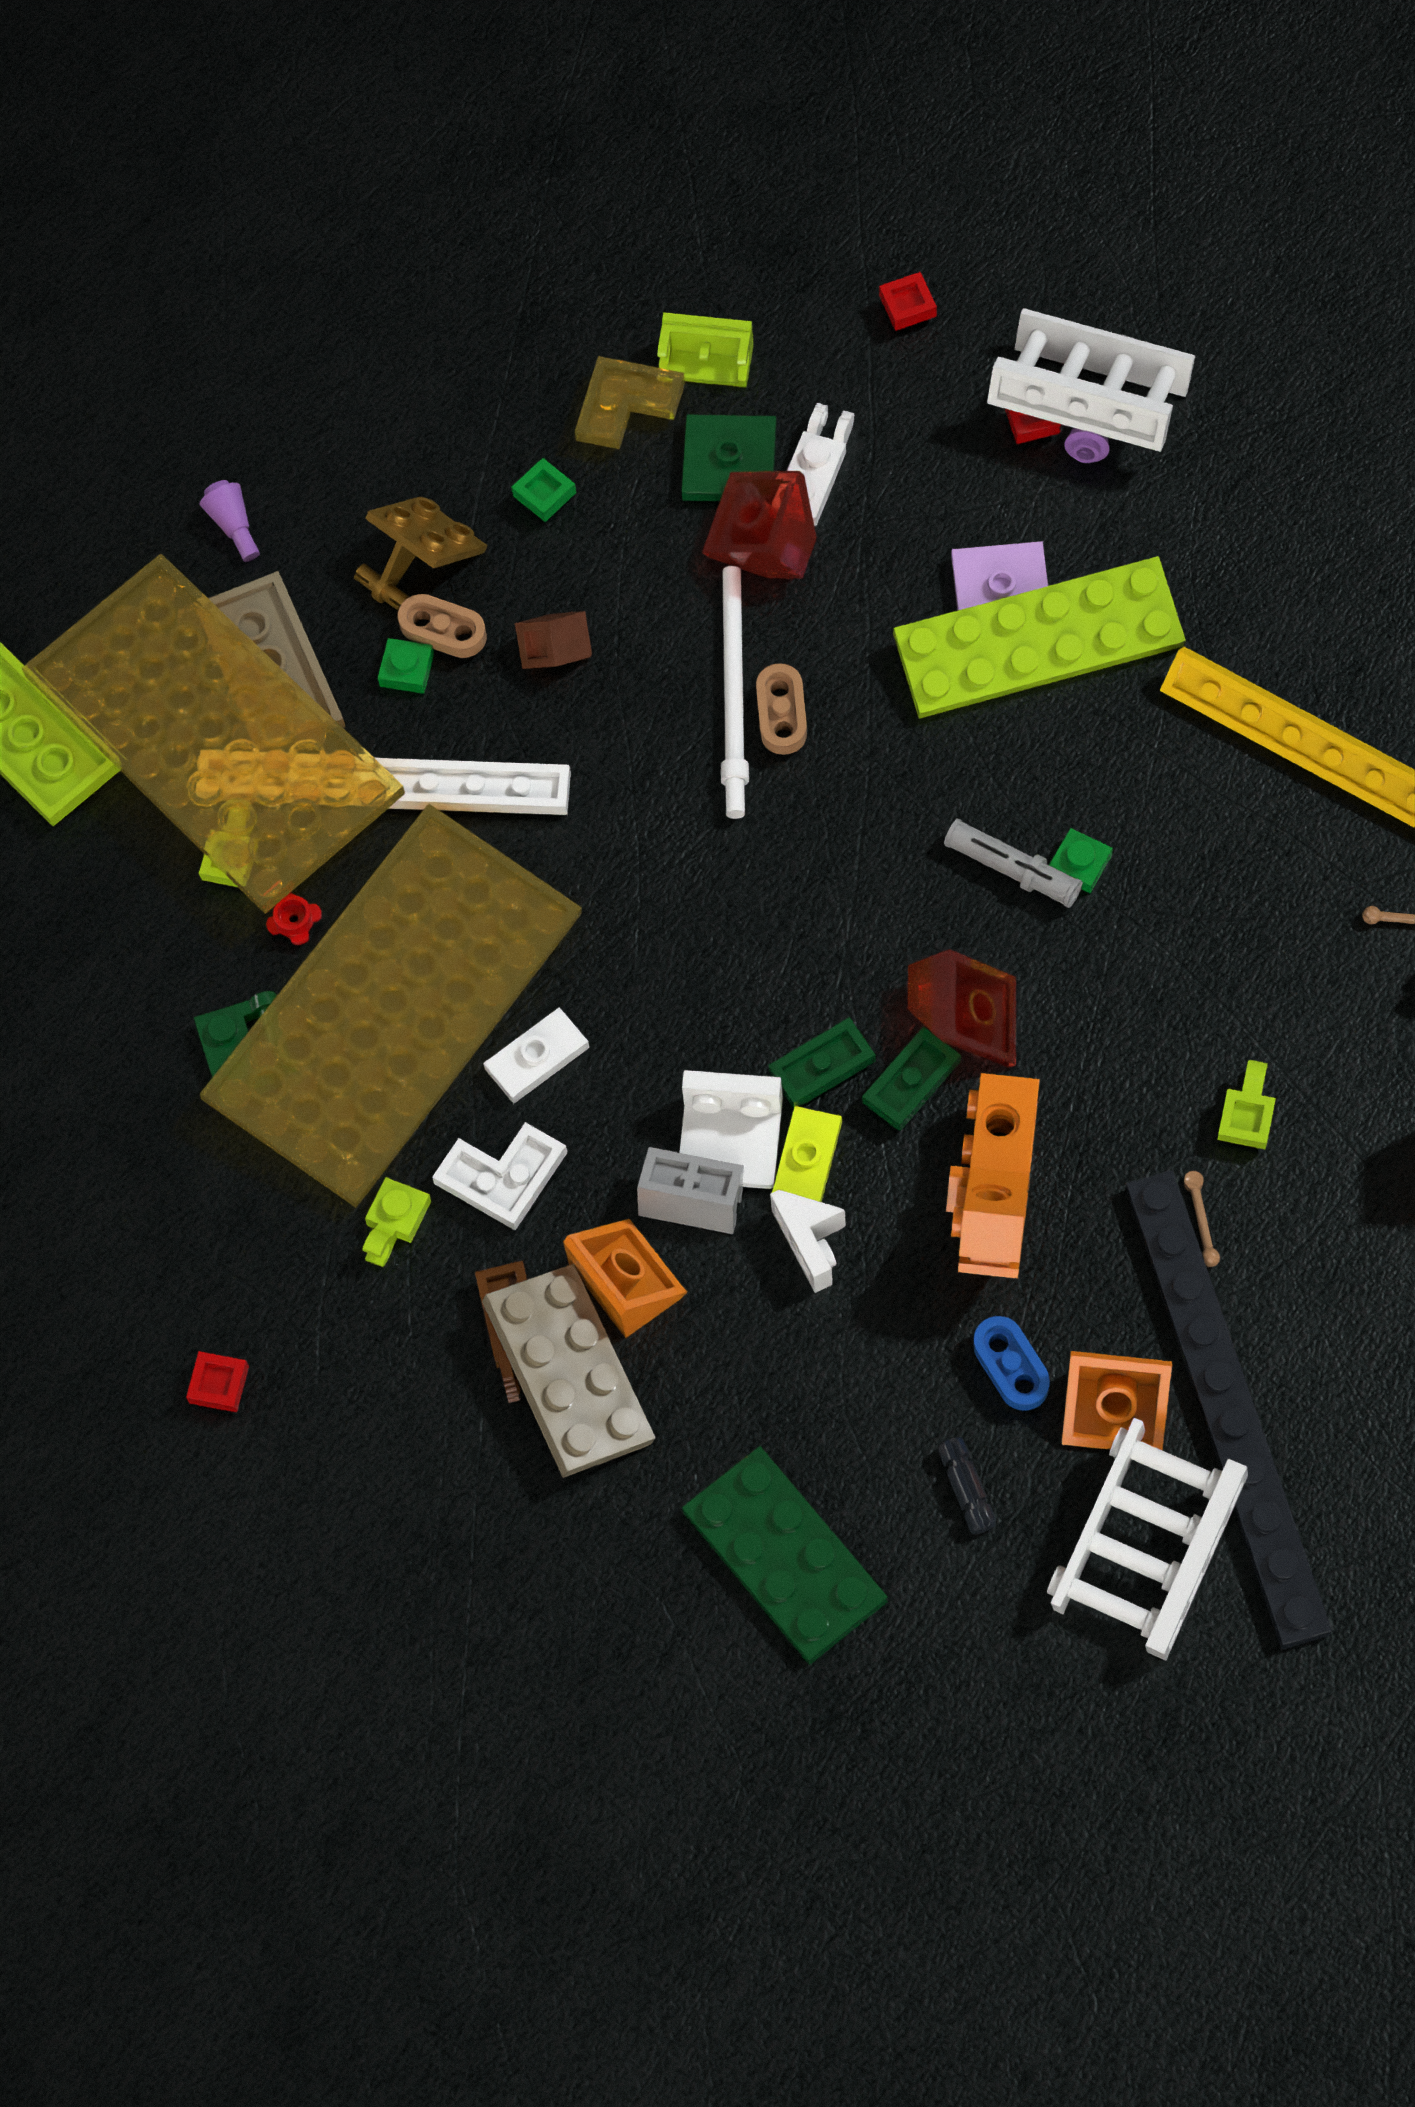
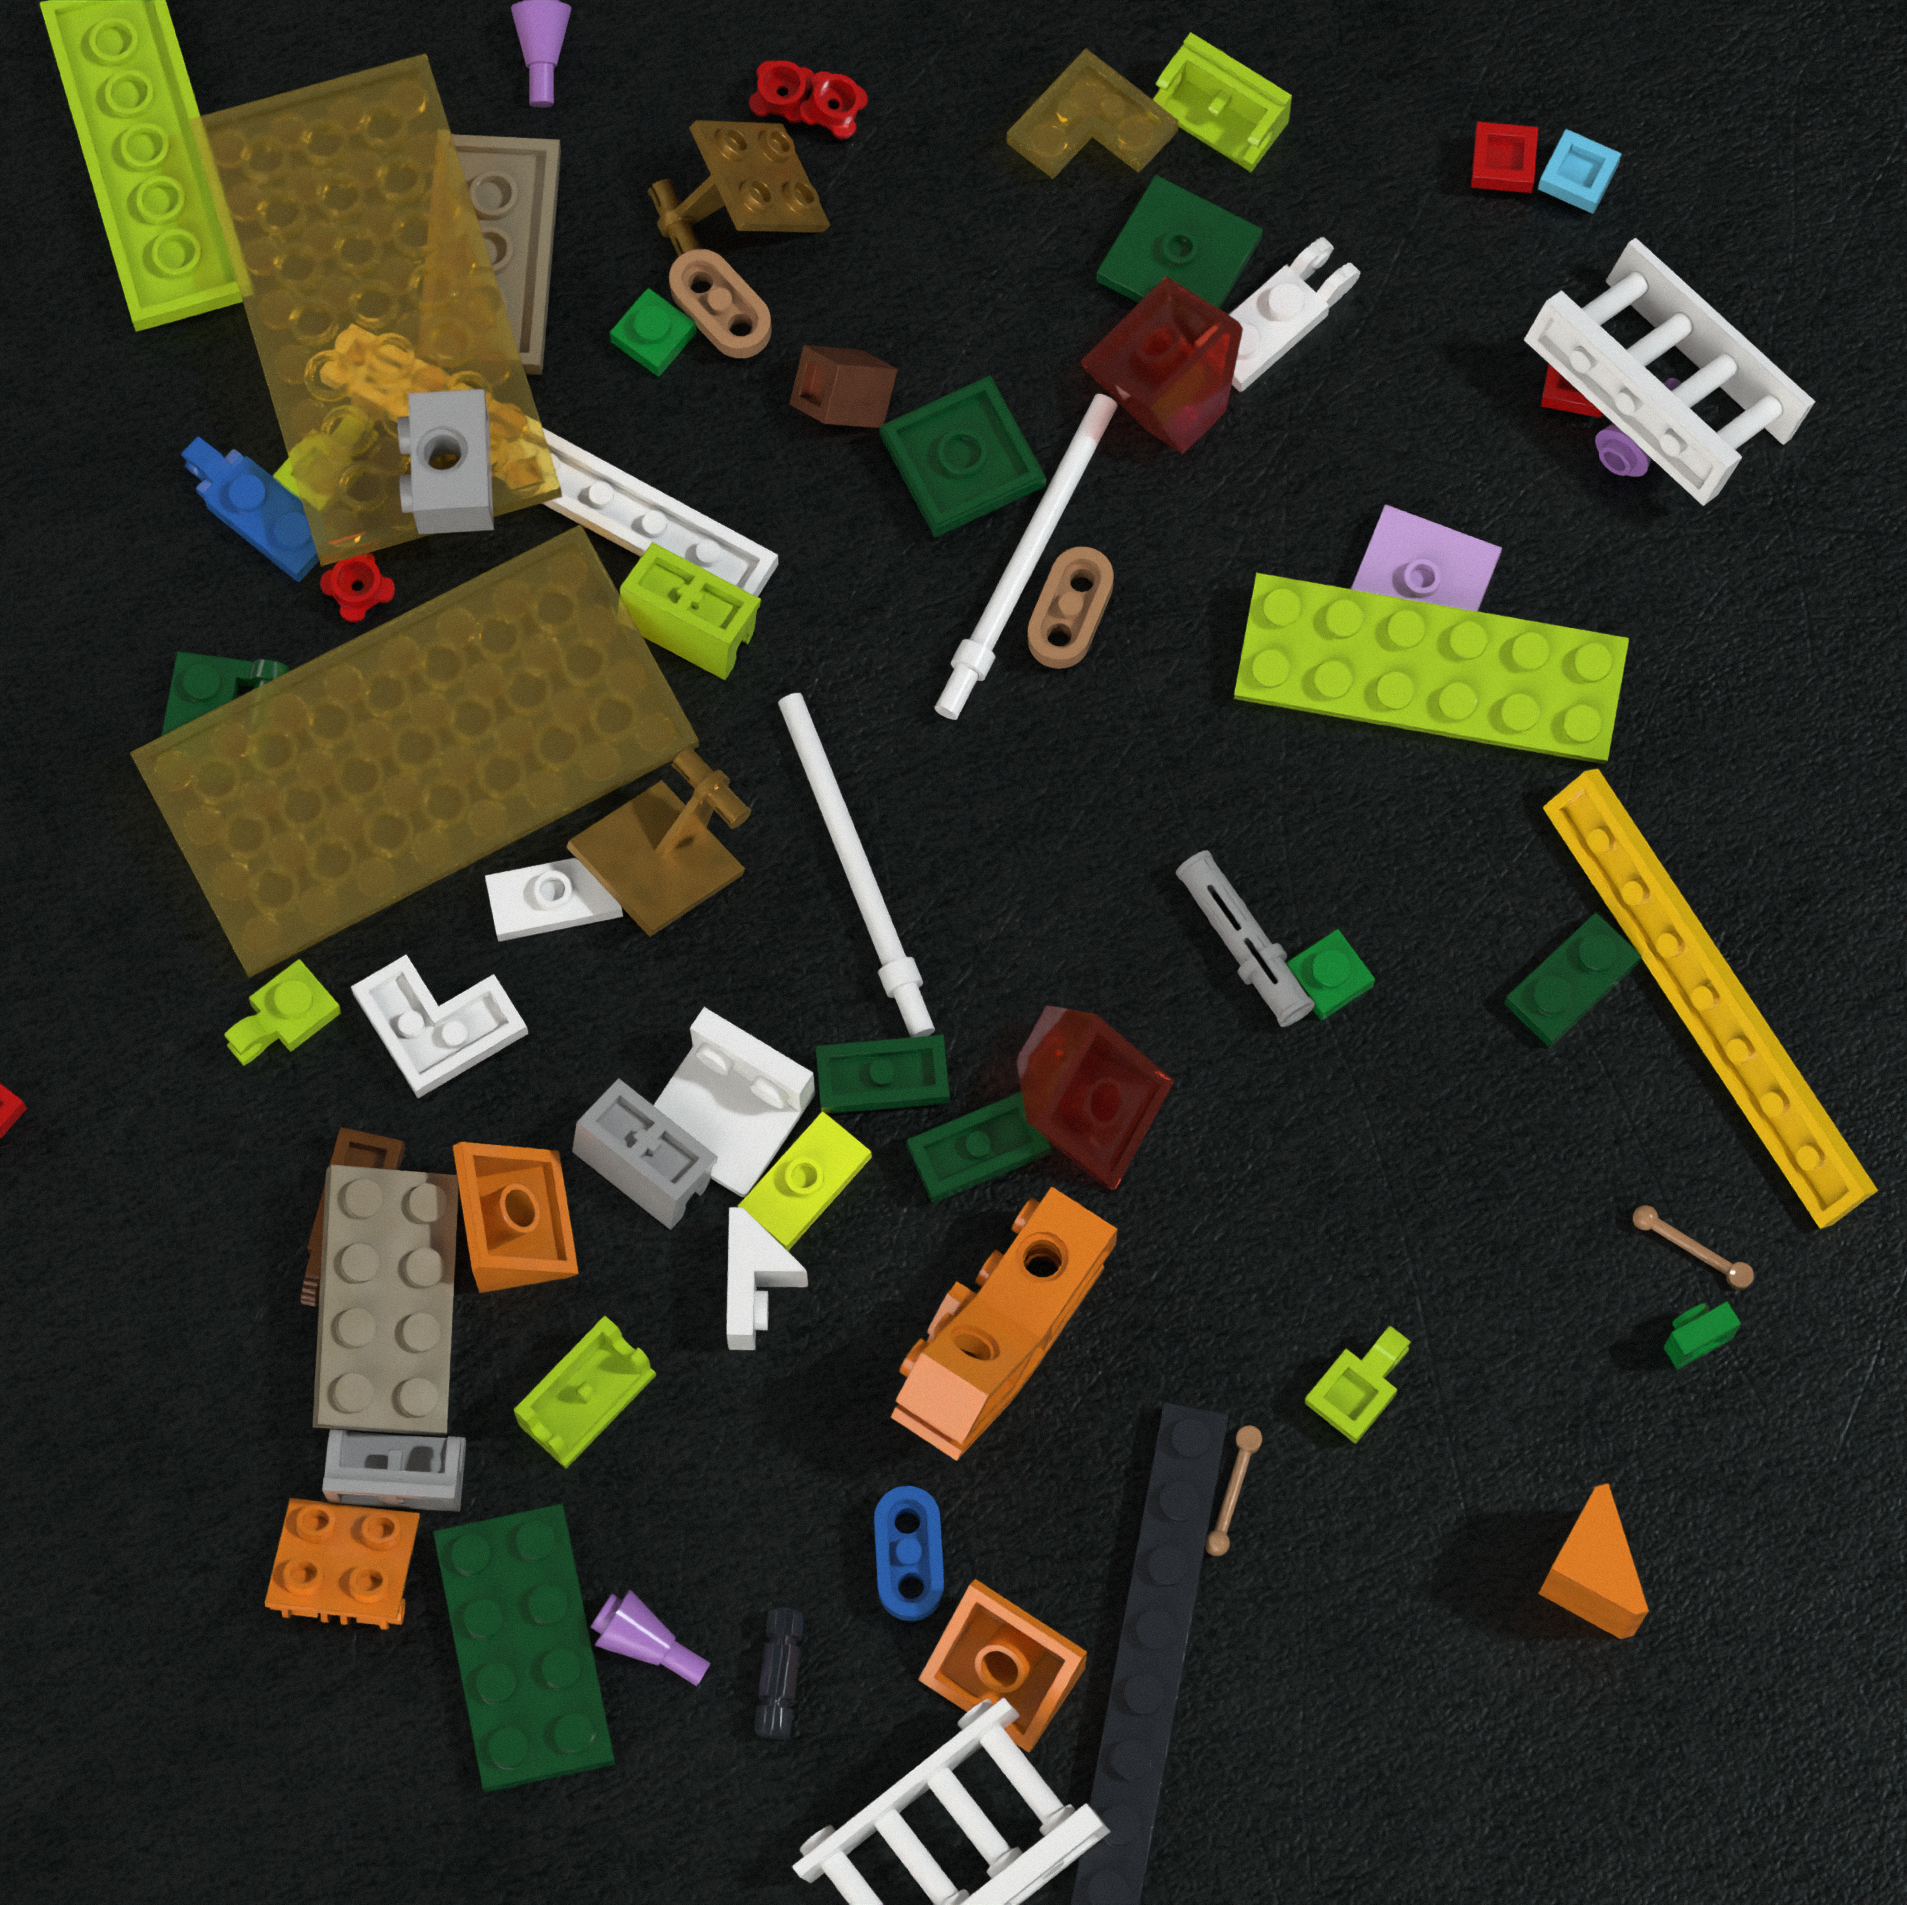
camera: 20 degrees right, 5 degrees up
green plate [511,458,576,522] -> none
none -> blue hinge [181,437,340,582]
none -> orange hinge [265,1498,420,1630]
none -> light grey hinge [322,1429,466,1512]
none -> light grey brick [398,389,494,534]
none -> lime hinge [514,1316,656,1469]
none -> pearl gold plate [567,747,751,937]
none -> medium lavender cone [590,1589,710,1686]
none -> lime hinge [617,542,761,680]
none -> red plate [749,60,814,123]
none -> white bar [778,693,935,1037]
none -> red plate [799,71,868,139]
none -> dark green plate [879,375,1046,538]
none -> dark green plate [1504,913,1642,1048]
none -> medium azure plate [1538,129,1621,214]

